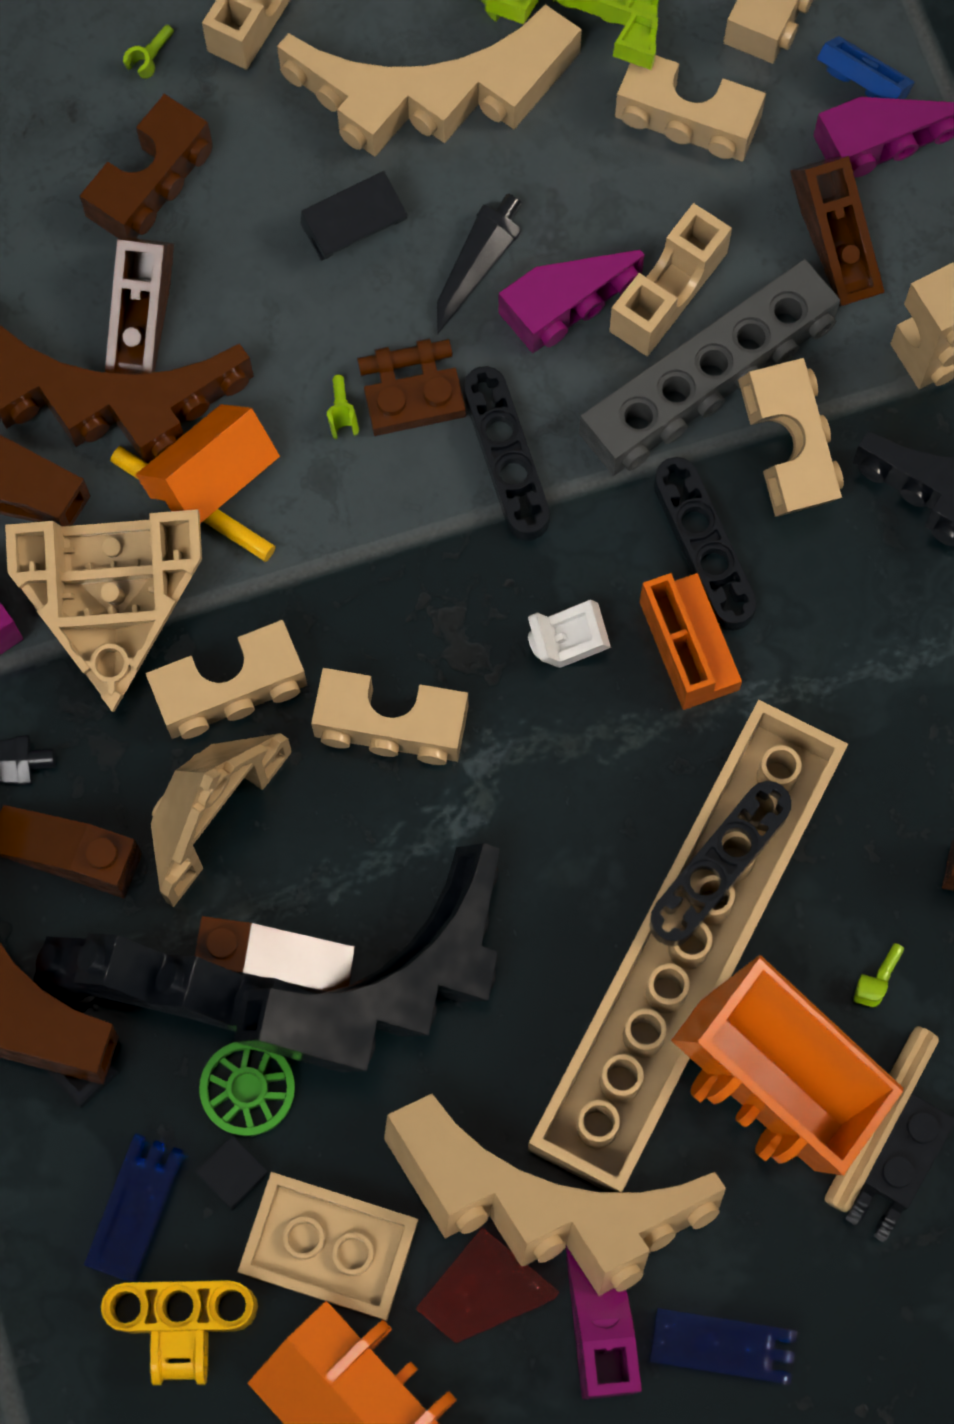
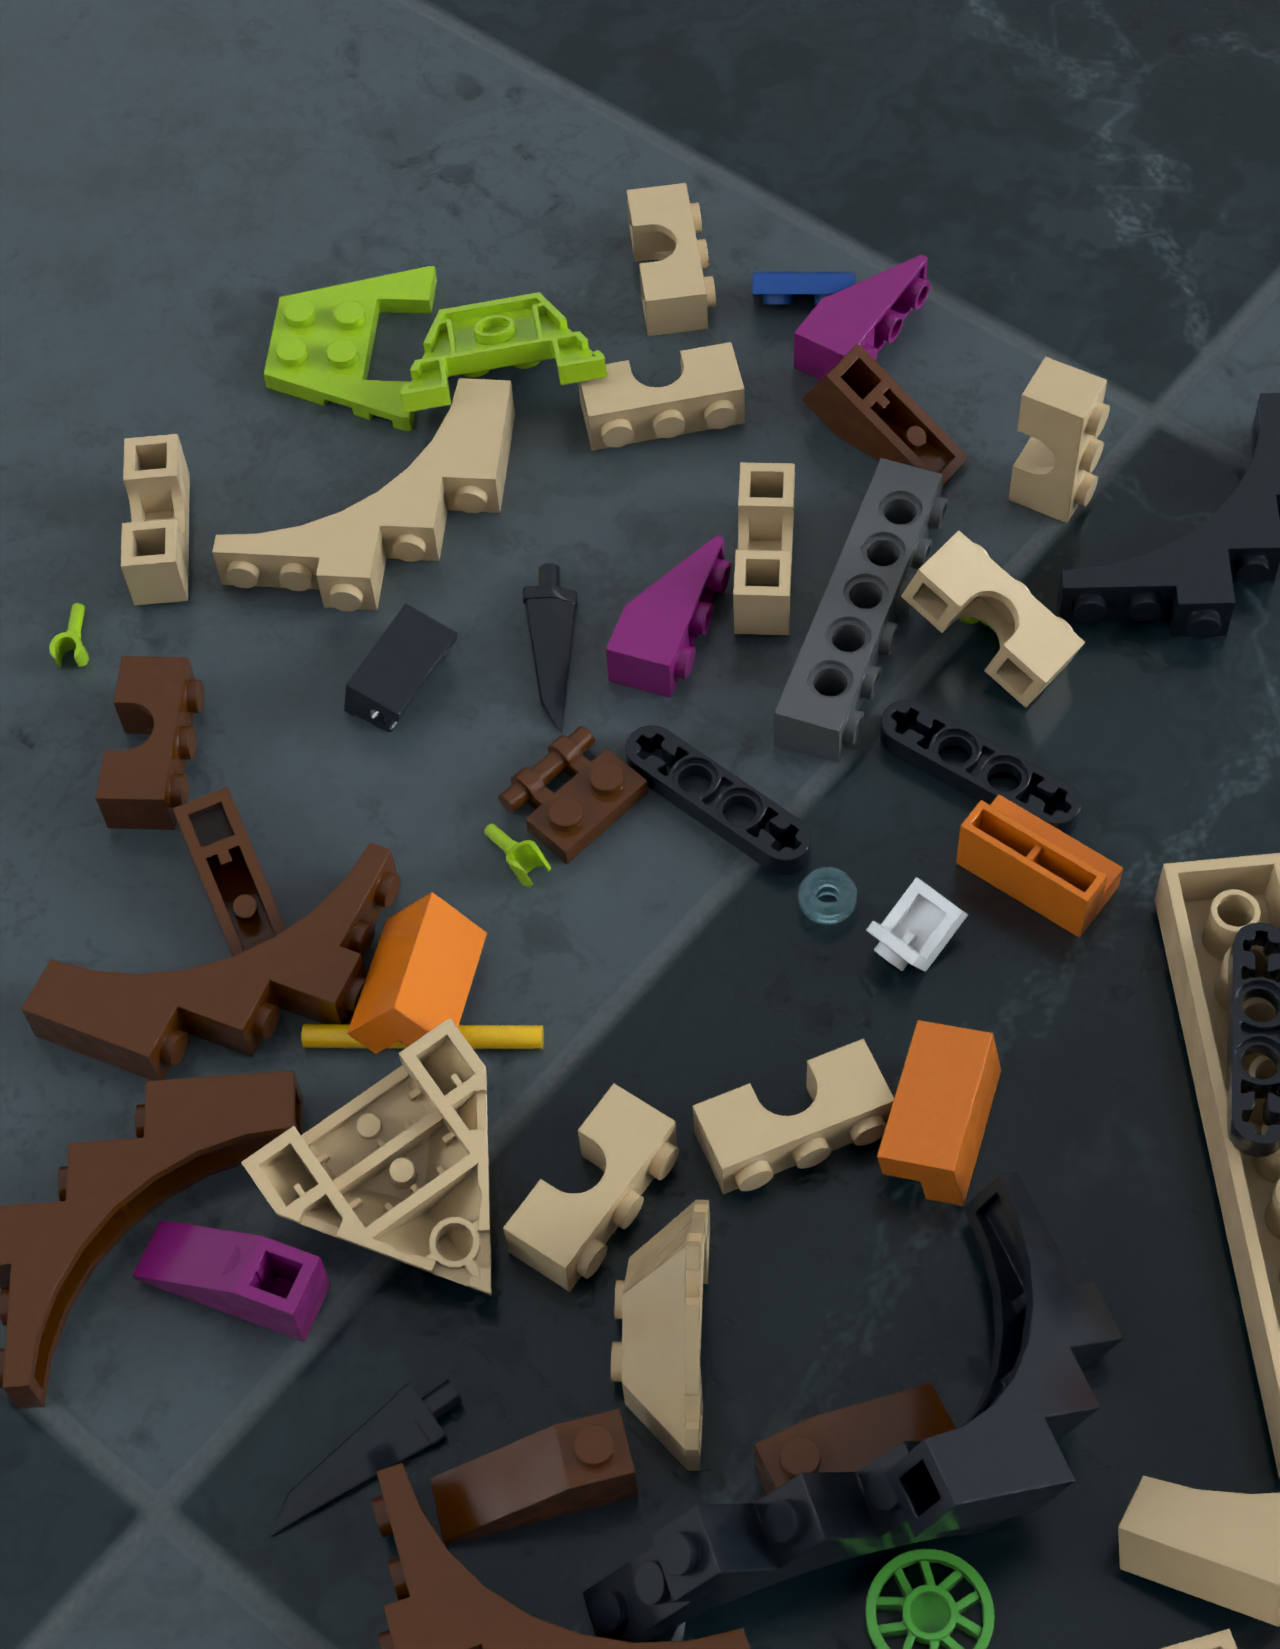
camera: 30 degrees left, 15 degrees down
none -> clear light blue plate [798,867,857,924]
none -> orange piece [877,1020,1002,1206]

